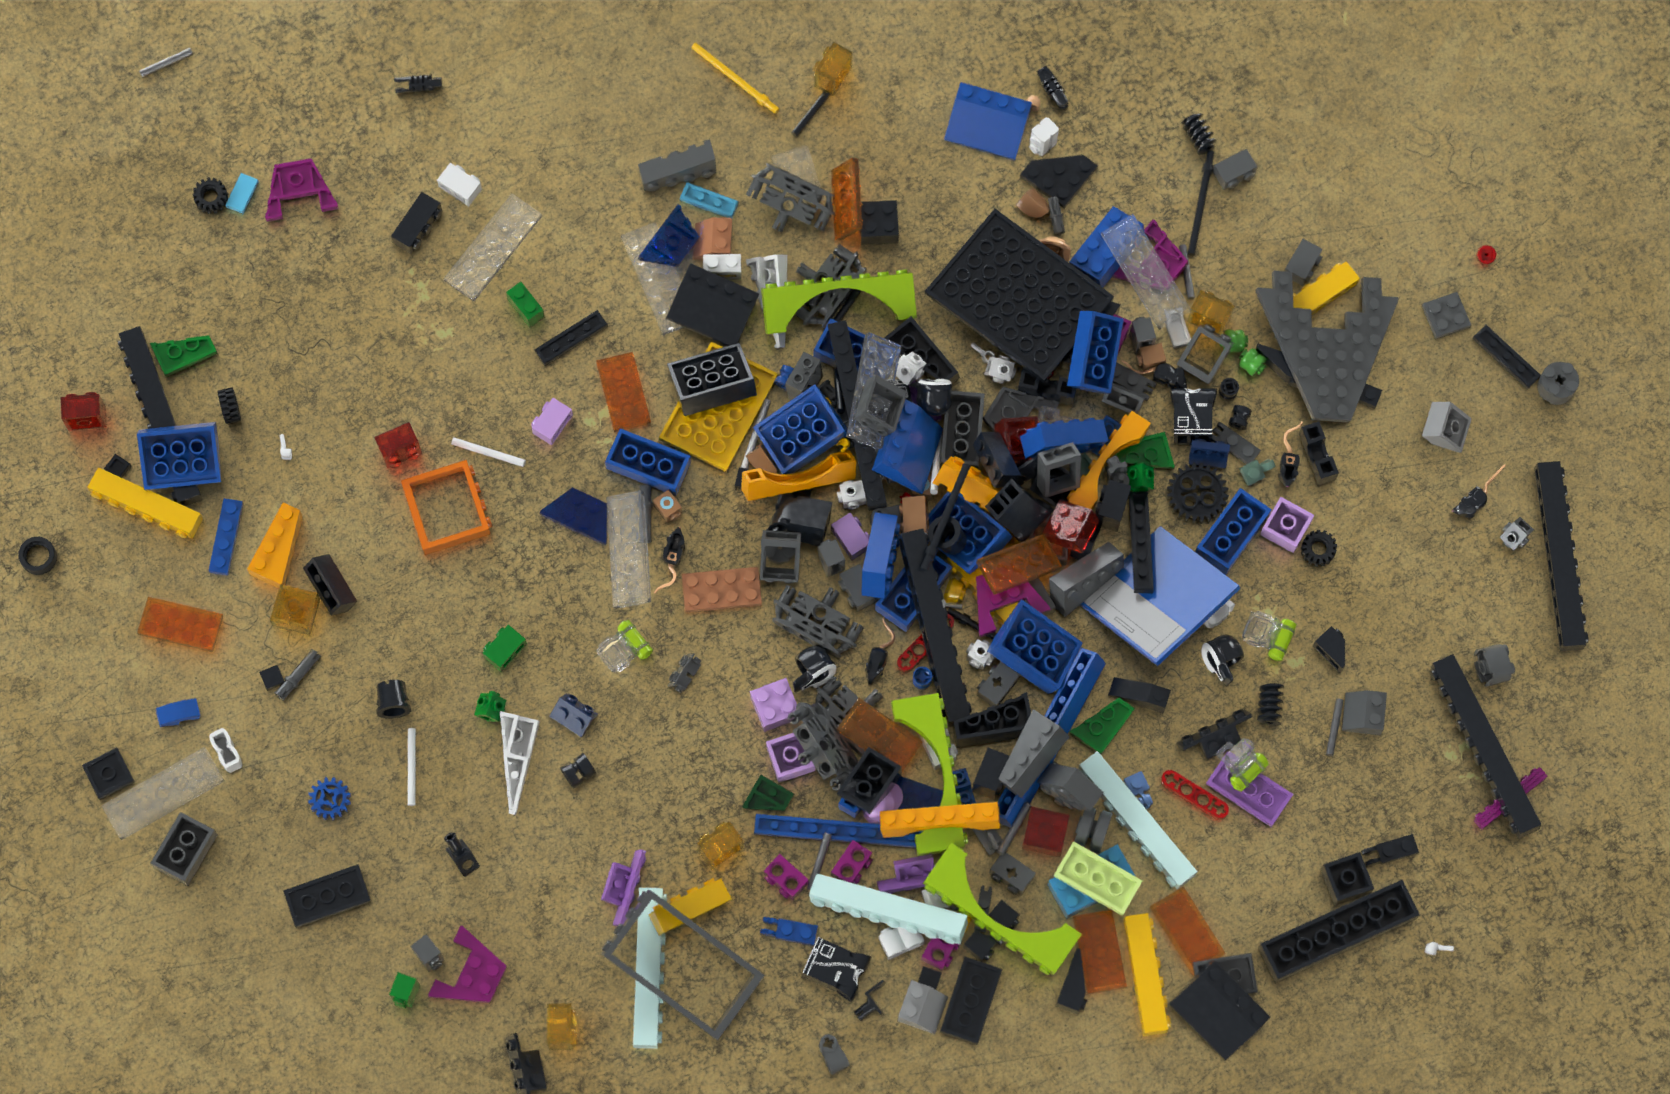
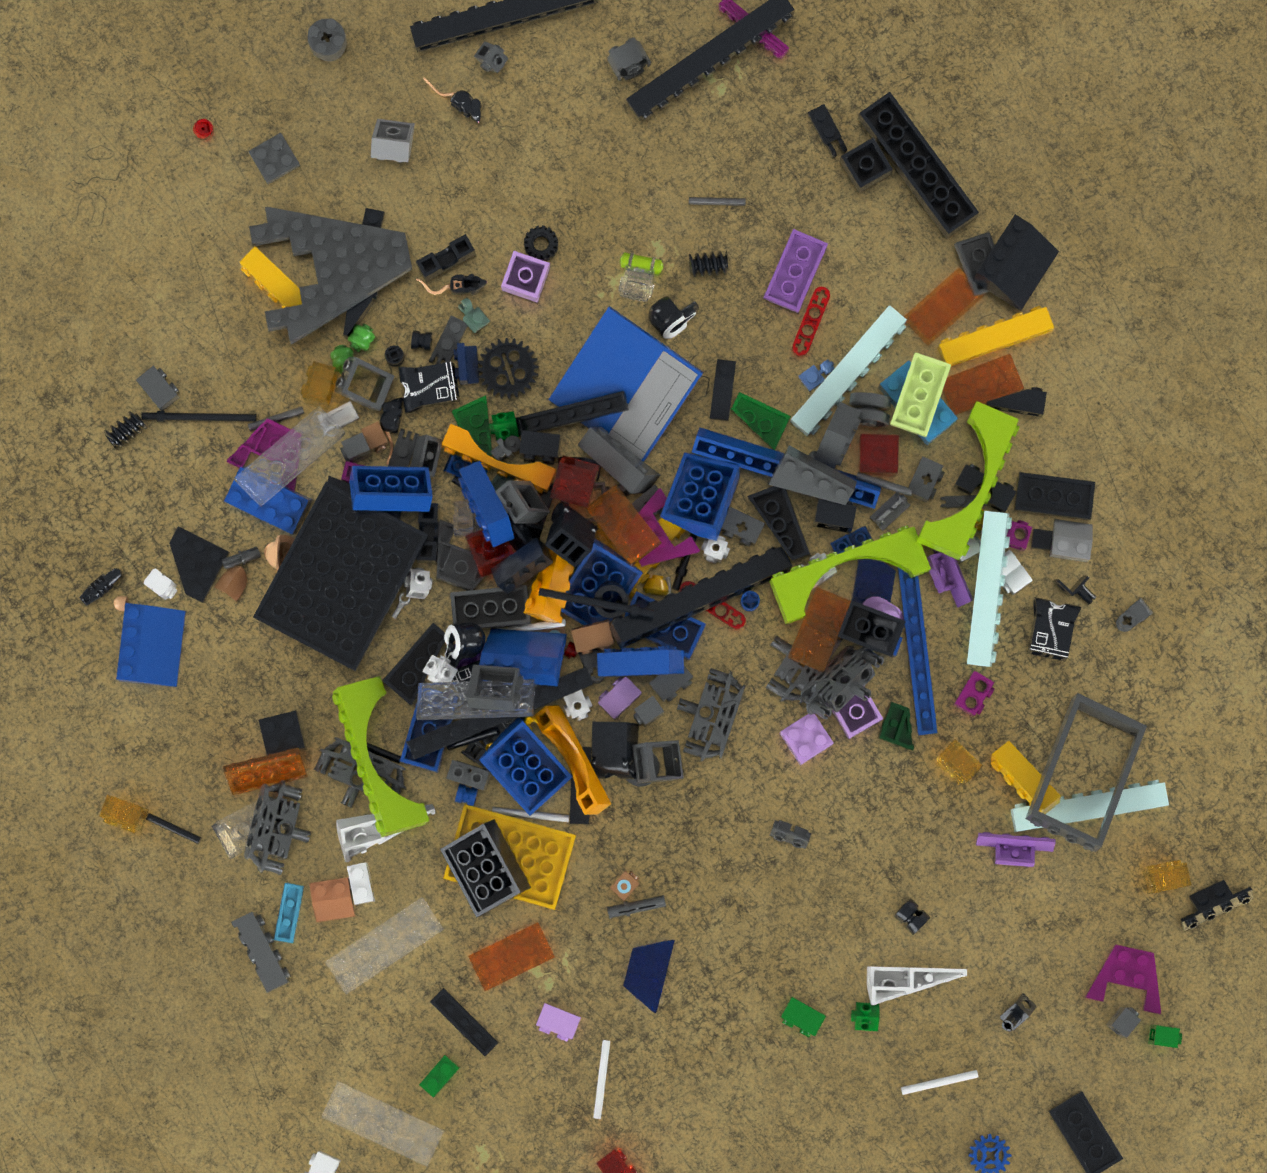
camera: 100 degrees left, 10 degrees up
black piece [376,680,411,719] -> none
orange window [401,460,492,555] -> none
bracket [549,694,598,737] -> none
clear piece [596,620,653,673] -> none
blue brick [605,428,691,496] -> none
clear plate [606,490,651,609] -> none
clear blue wing [638,204,700,267] -> none
black animal [654,527,685,593] -> none
black slope [666,263,759,346] -> none
nougat plate [682,567,762,613] -> none
yellow bar [691,42,780,114] -> none
medium nougat brick [746,442,779,473] -> none
blue hinge [760,917,818,946] -> none
black piece [793,646,837,693] -> none
flat silver bar [807,833,832,890] -> none
magenta brick [831,840,873,884] -> none
black animal [865,617,895,685] -> none
light orange arch [880,802,1001,838] -> none
black bracket [1177,709,1252,759] -> none
blue brick [1195,488,1272,575] -> none
clear piece [1216,738,1269,792] -> none
dark grey brick [1284,239,1323,286] -> none
black slope [1313,626,1345,673] -> none
dark grey slope [1342,690,1387,736] -> none
white hand [1425,942,1454,955] -> none
black tile [1472,325,1541,390] -> none

